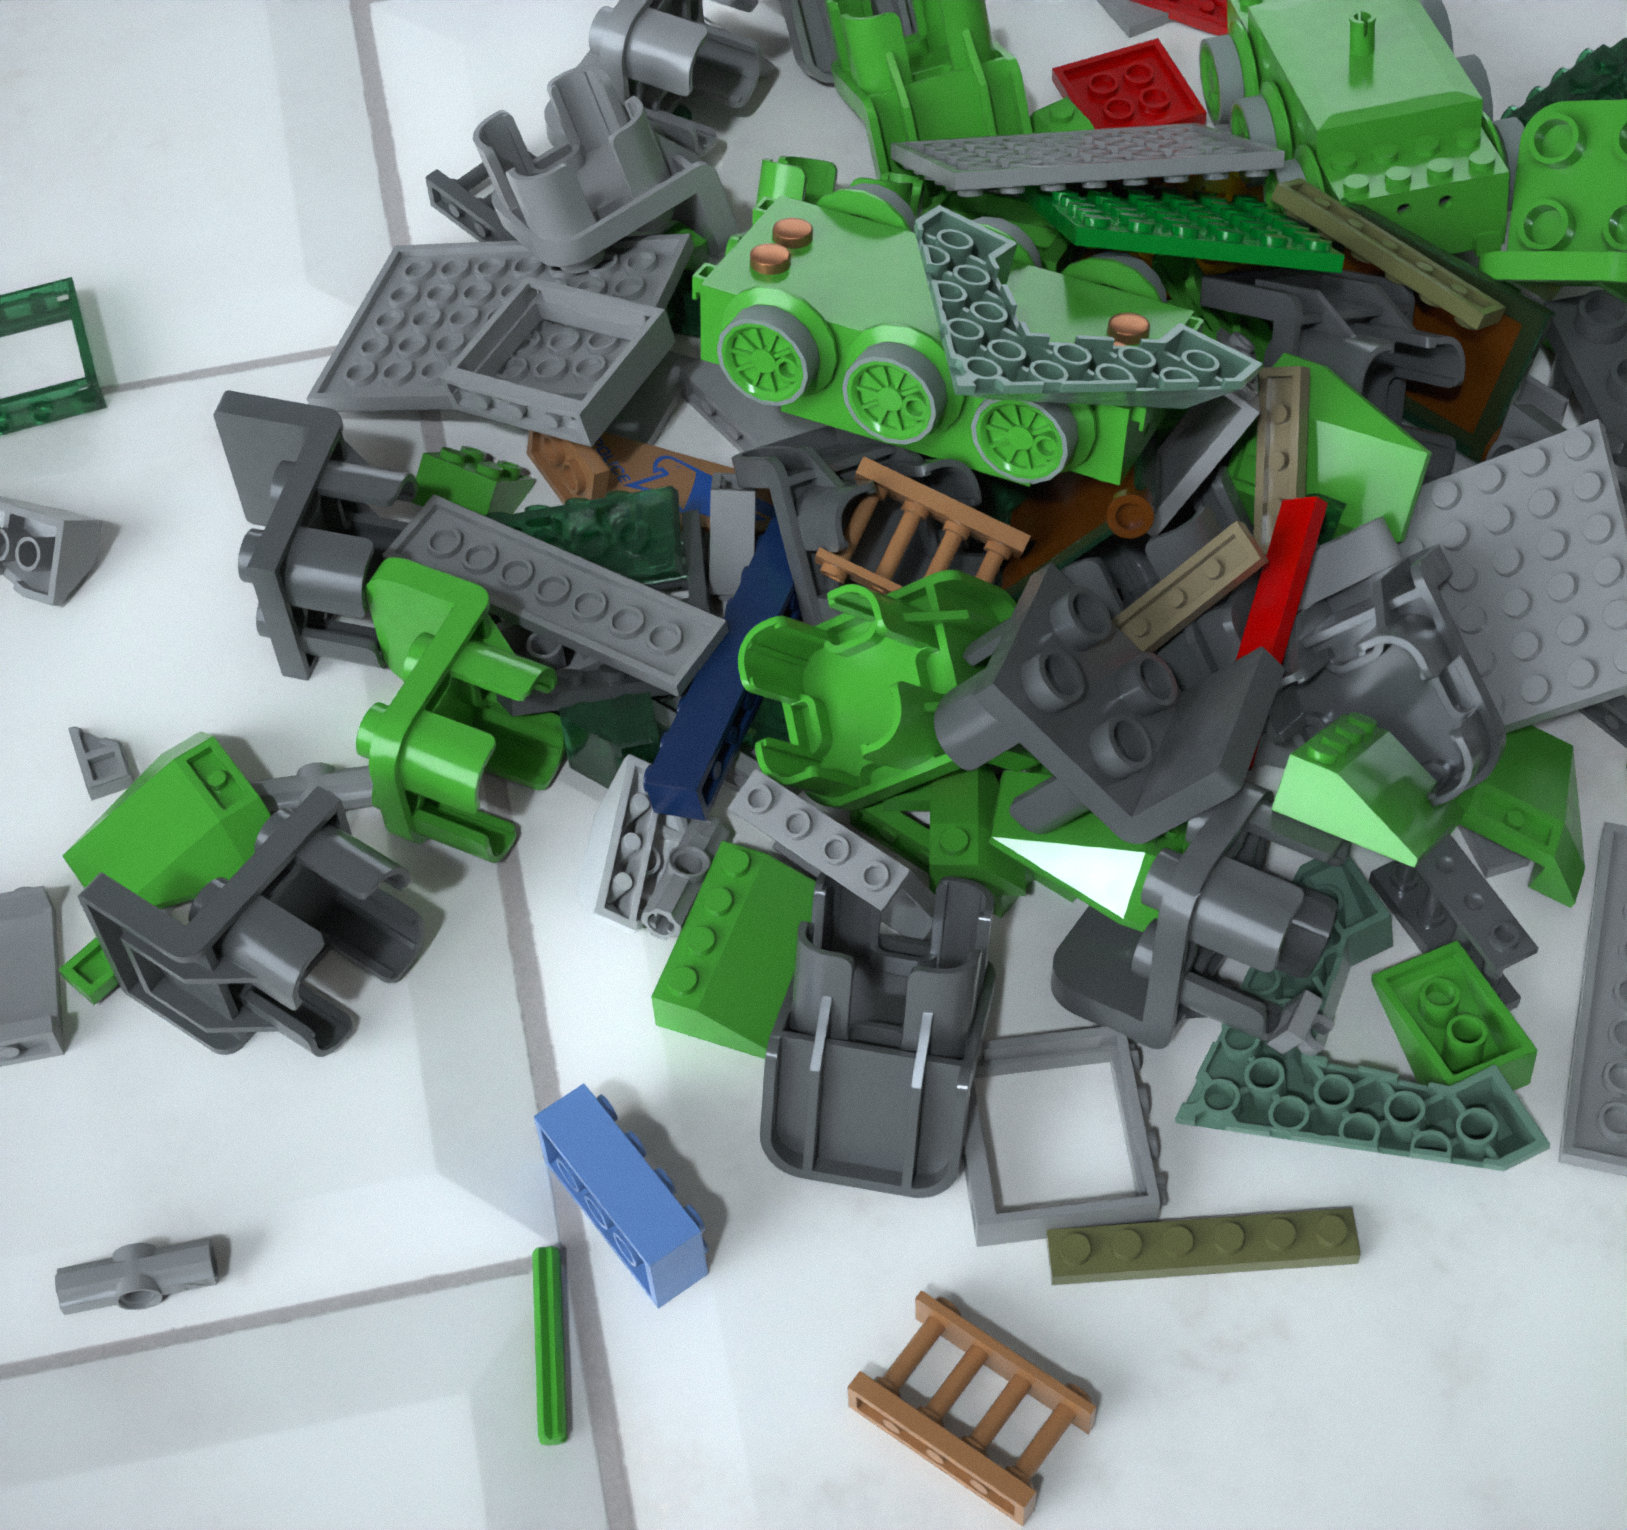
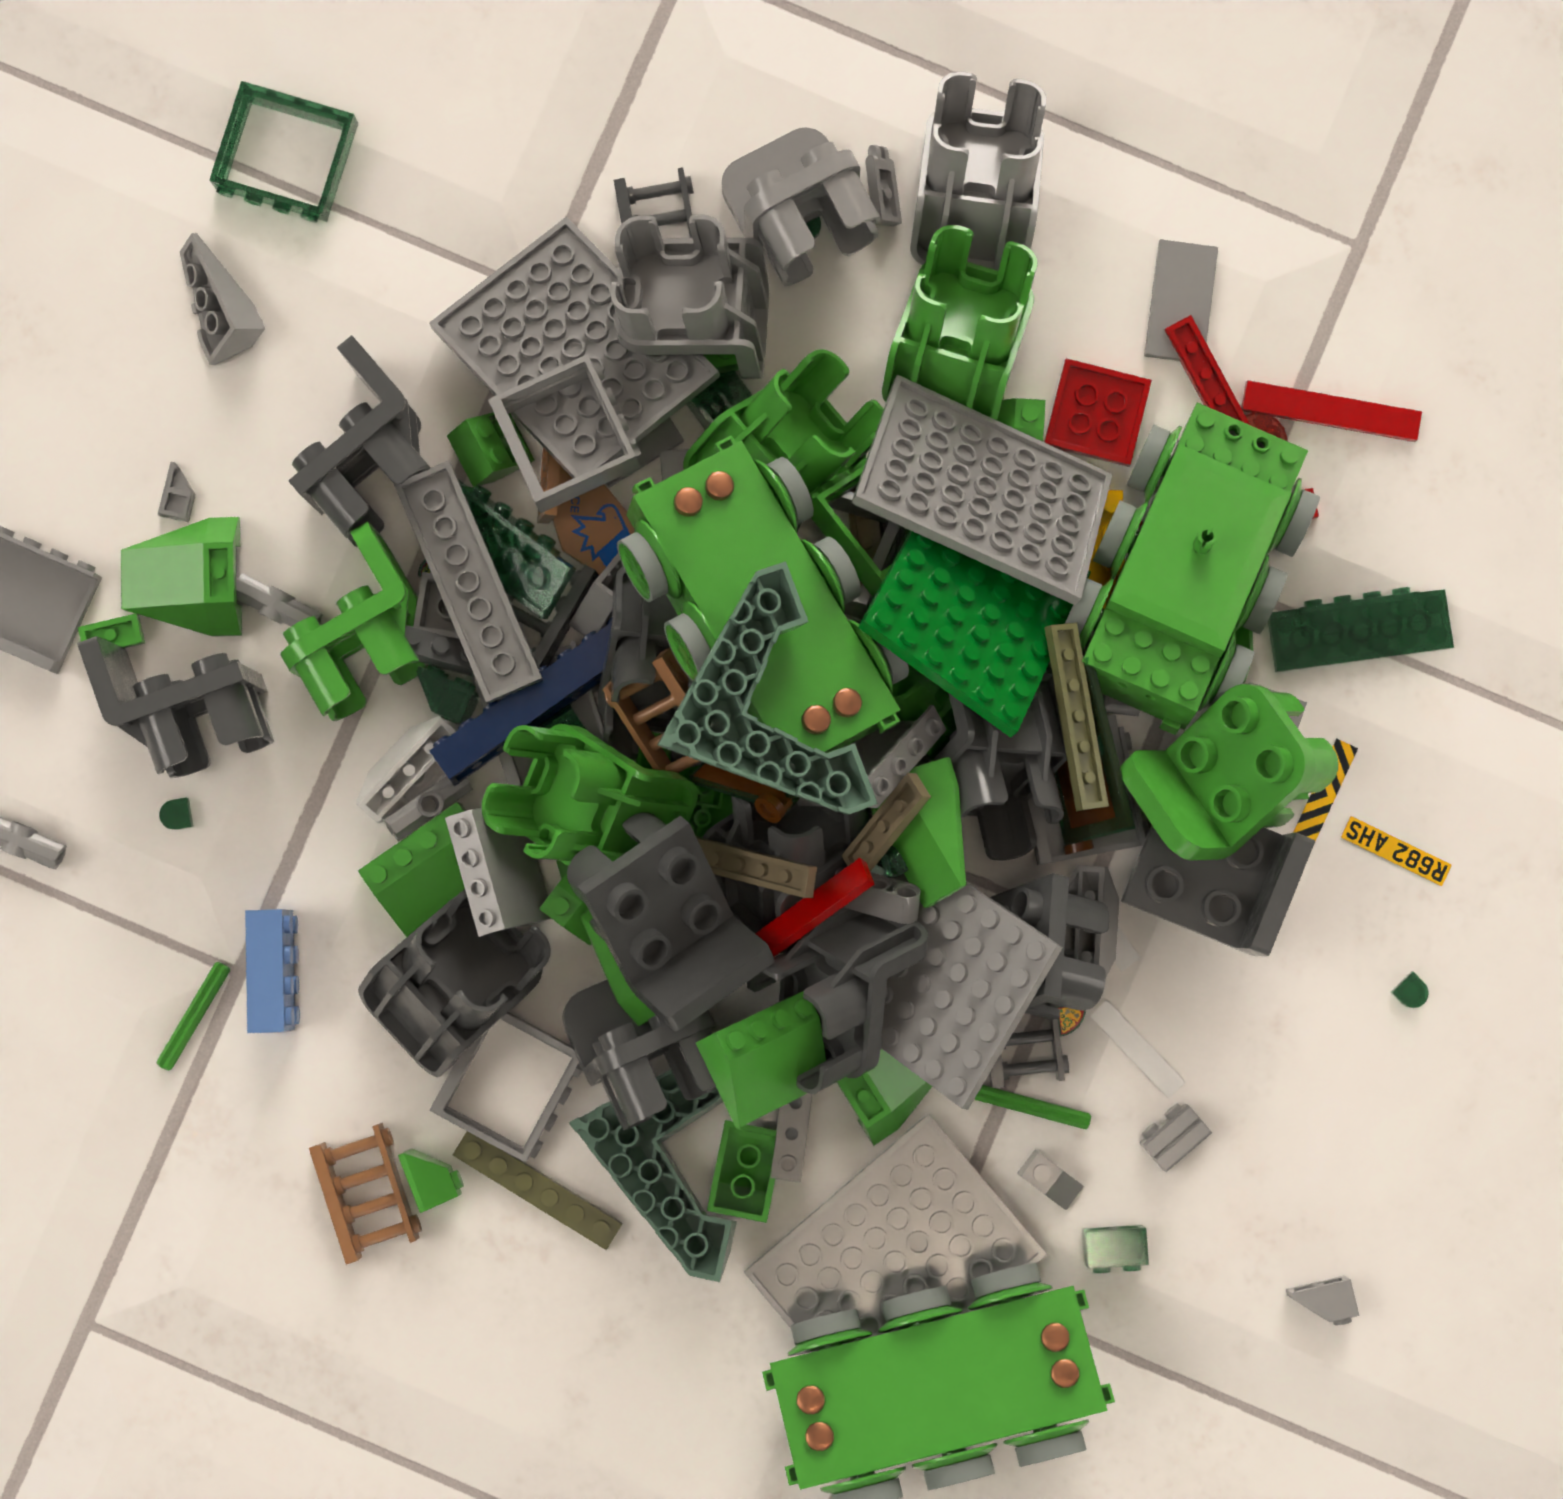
camera: 30 degrees right, 30 degrees up
light grey tile [1266,989,1334,1056] -> none
none -> clear green tile [159,797,194,830]
none -> bright green slope [398,1148,464,1213]

